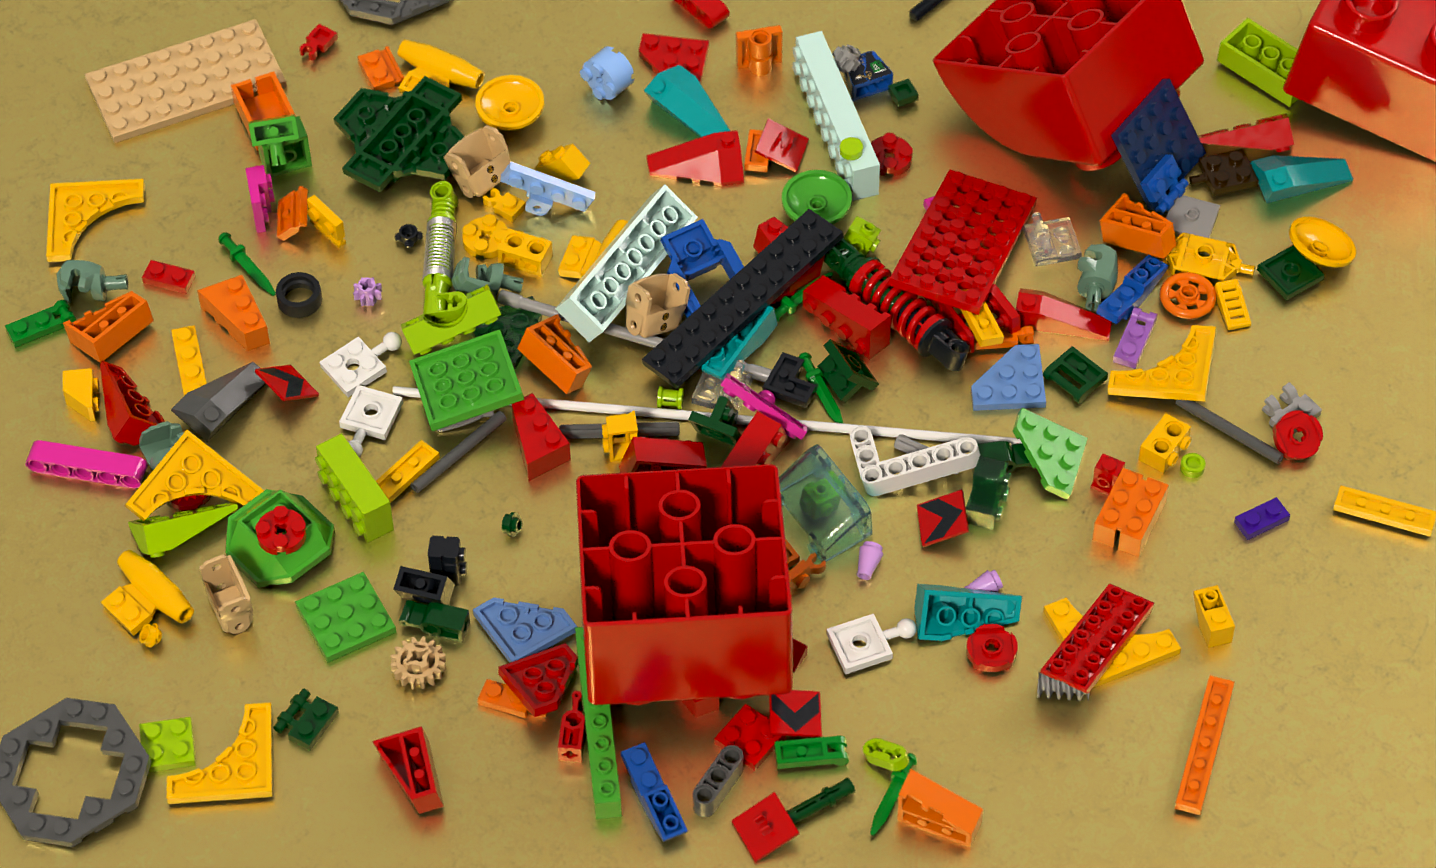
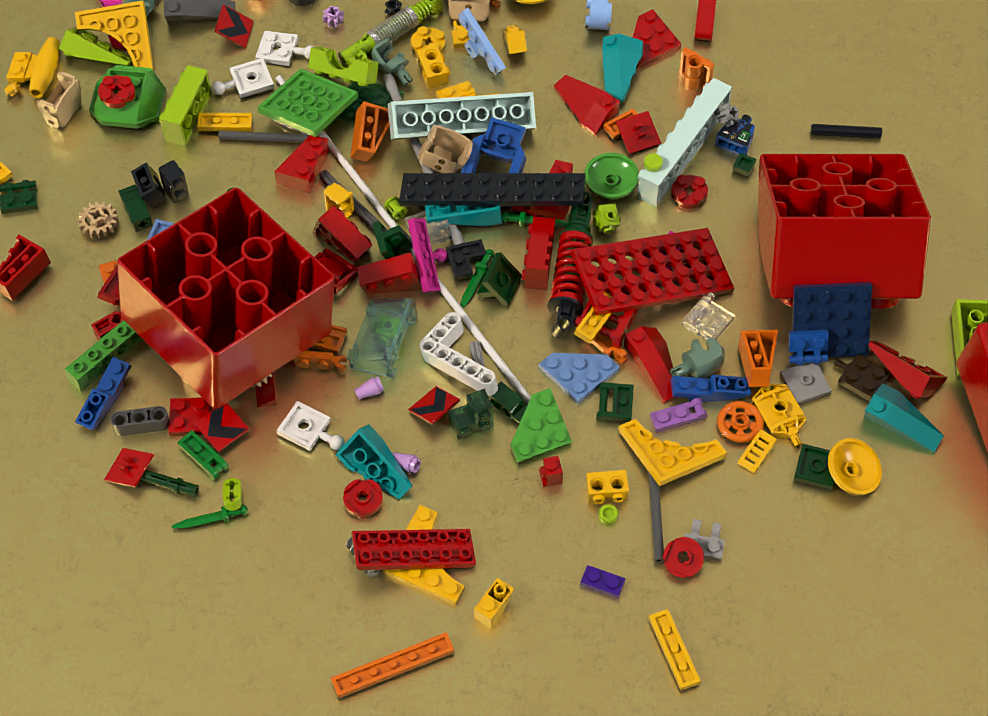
camera: 50 degrees right, 5 degrees up
bright green plate [295,571,396,663] -> none
orange wedge [897,769,983,847] -> none
orange piece [1092,468,1169,557] -> none

